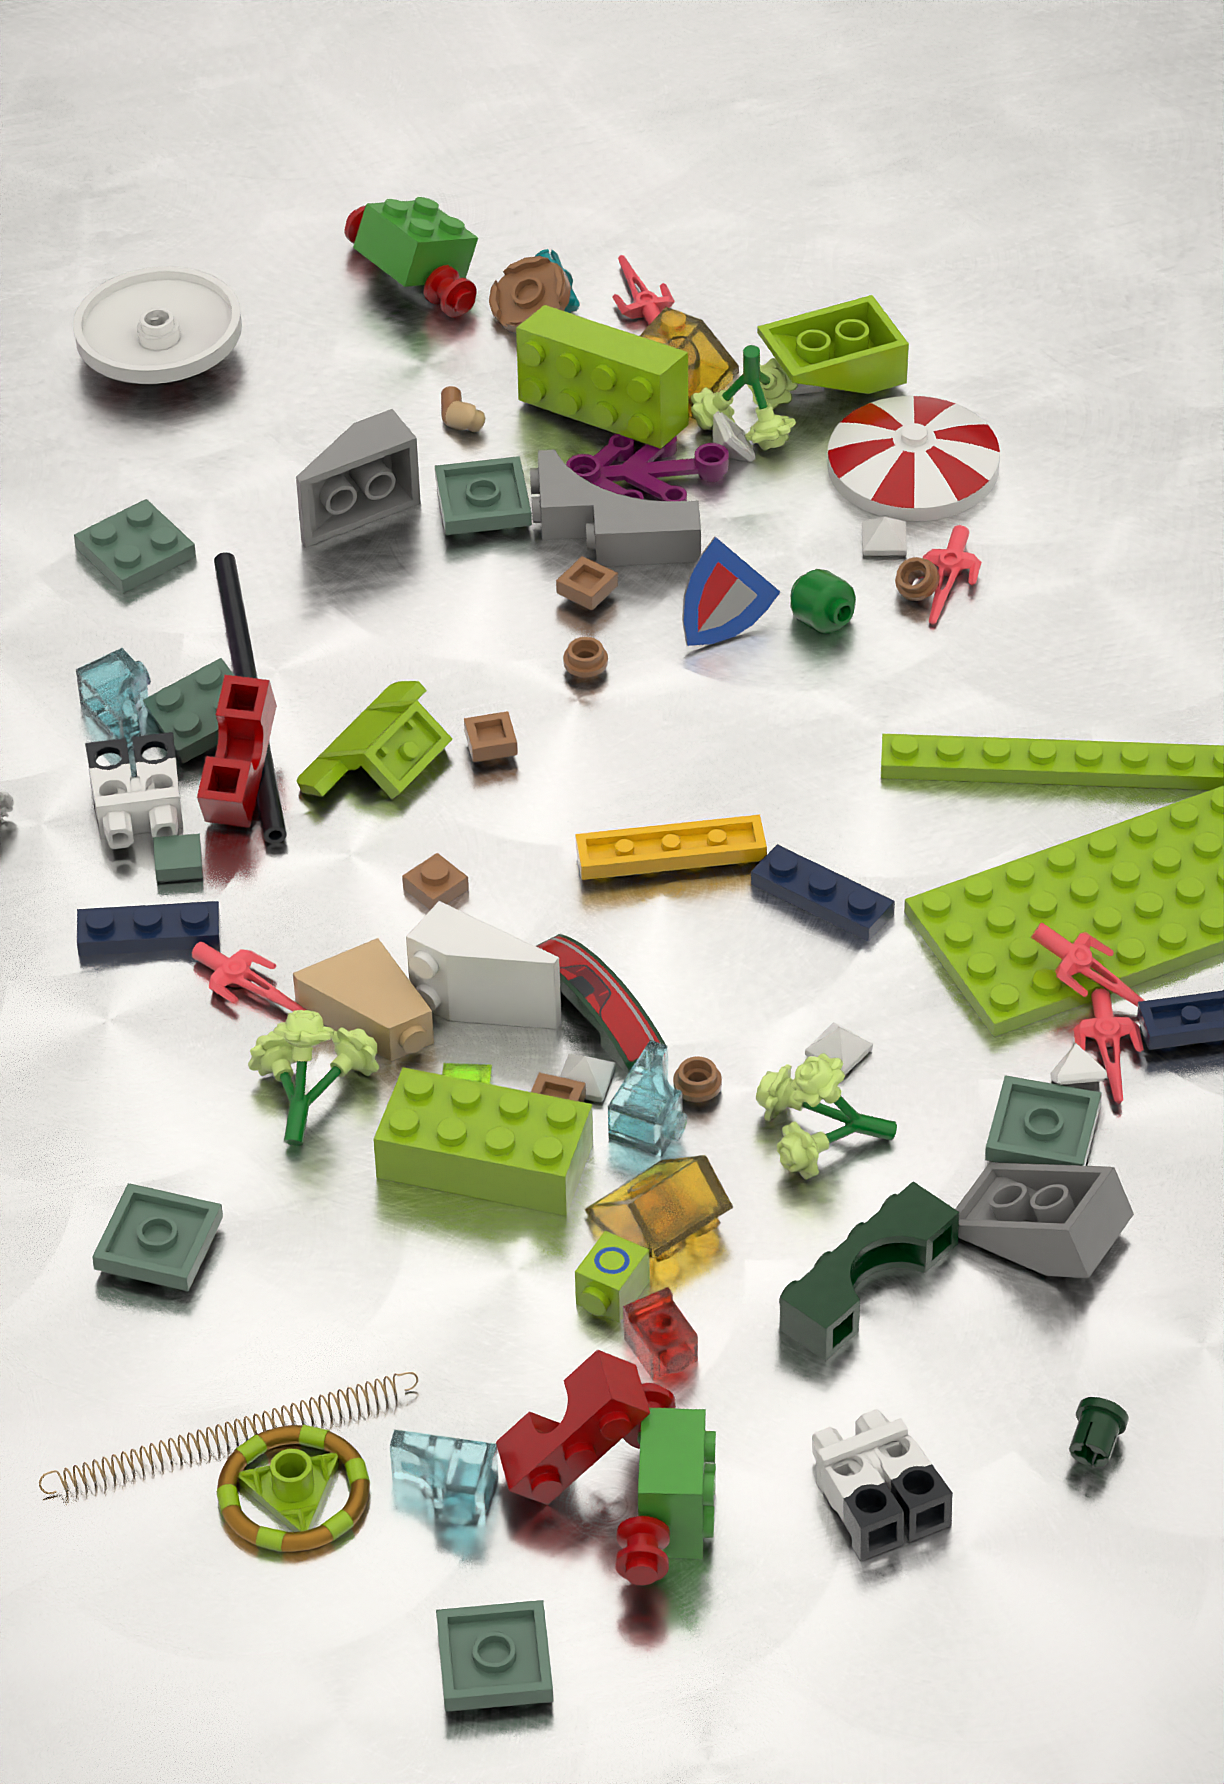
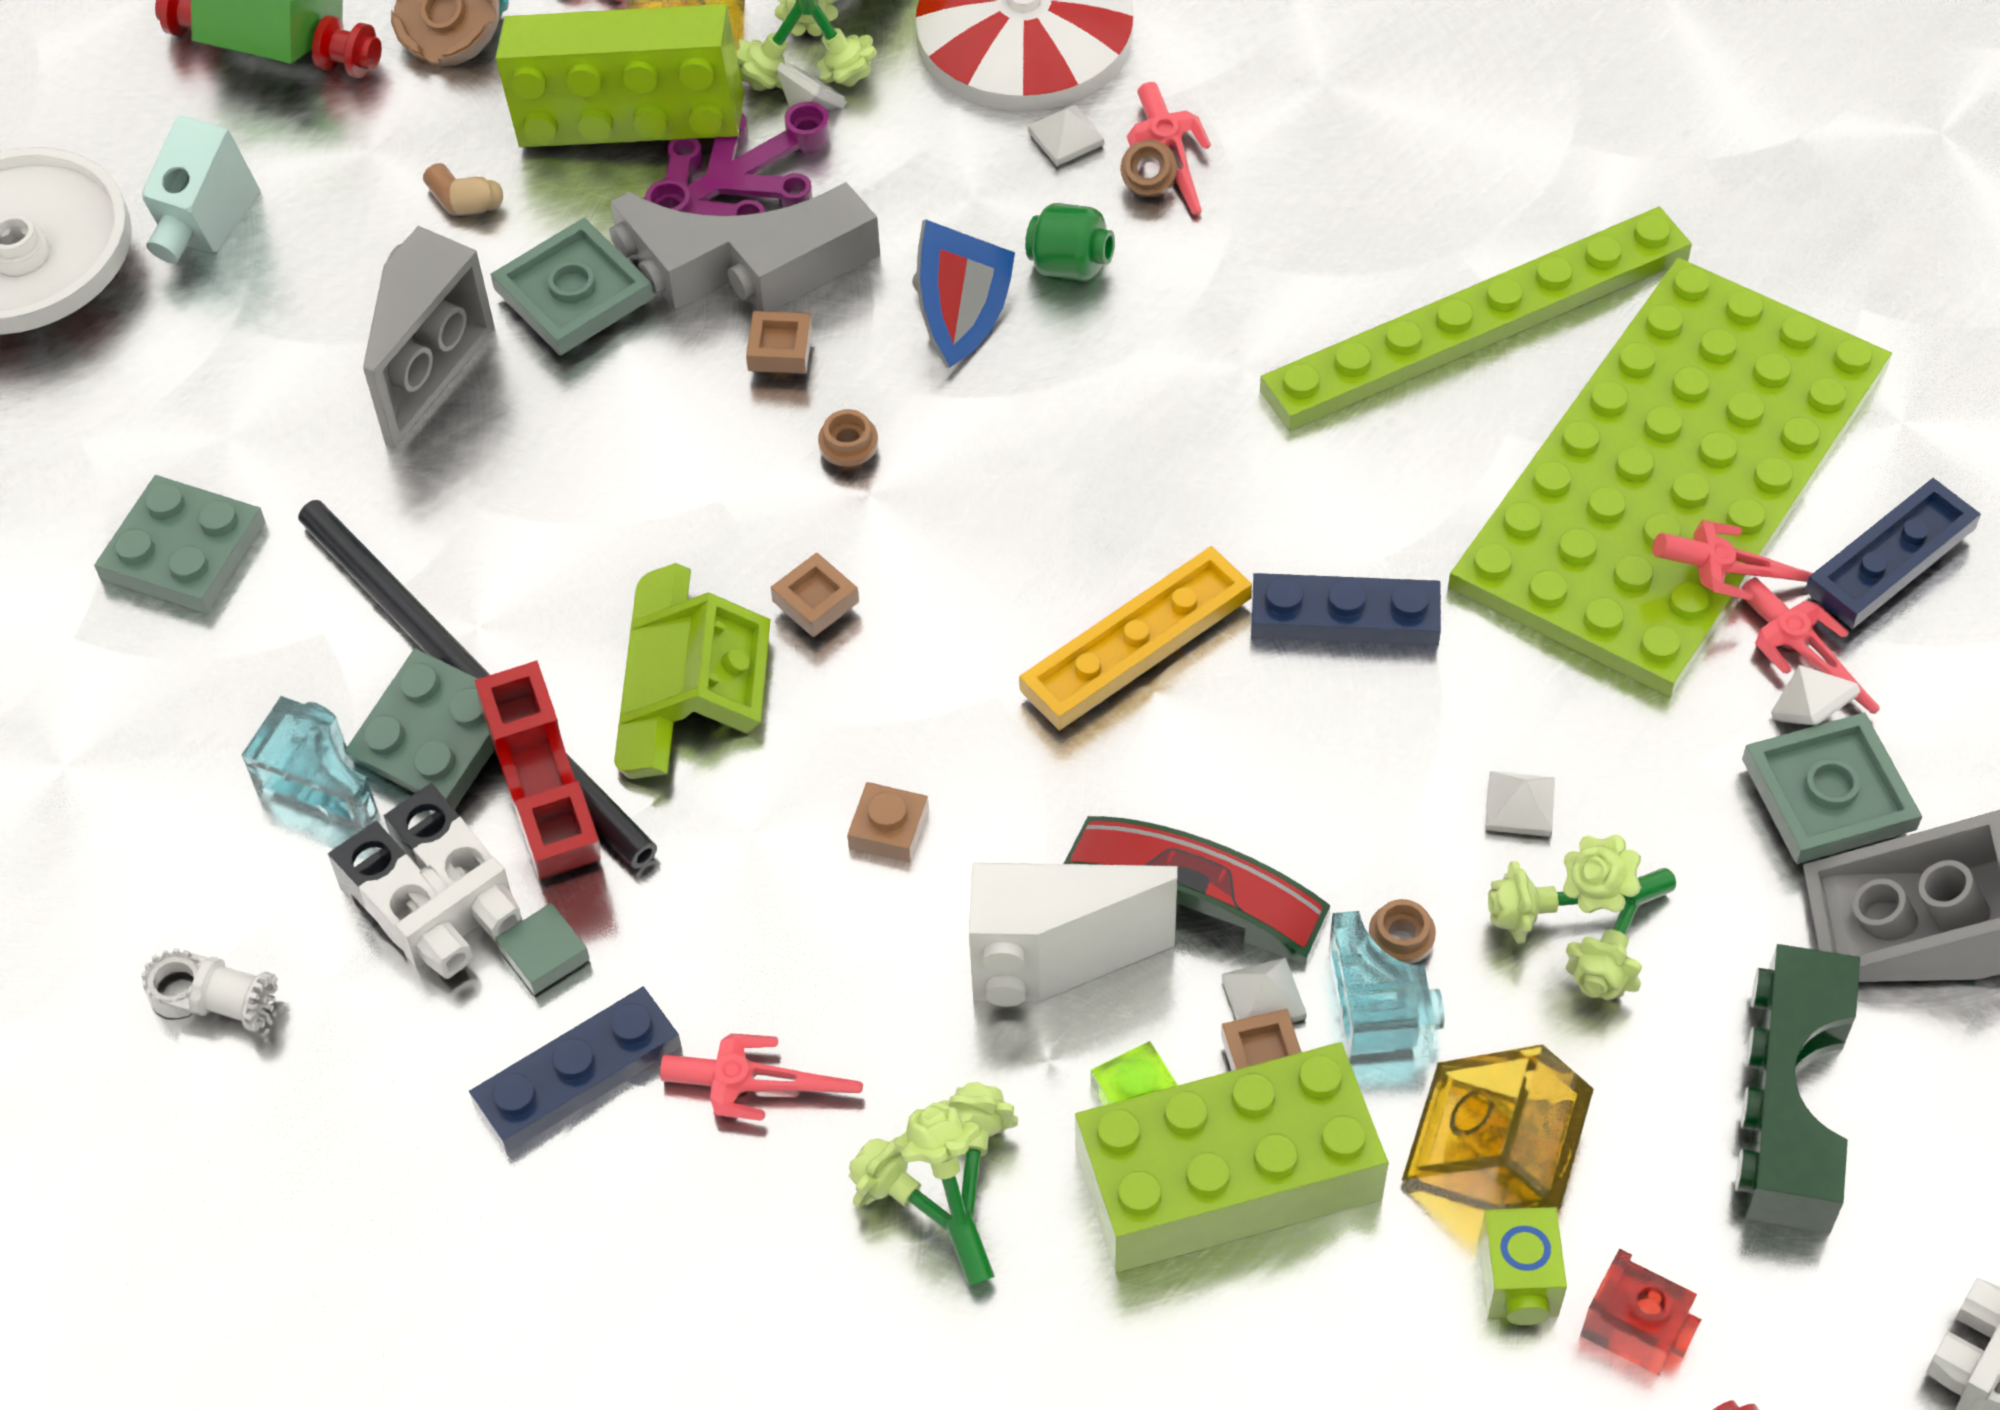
camera: 30 degrees left, 10 degrees up
tan slope [293,938,434,1061] -> none
none -> light aqua torso [142,114,261,263]

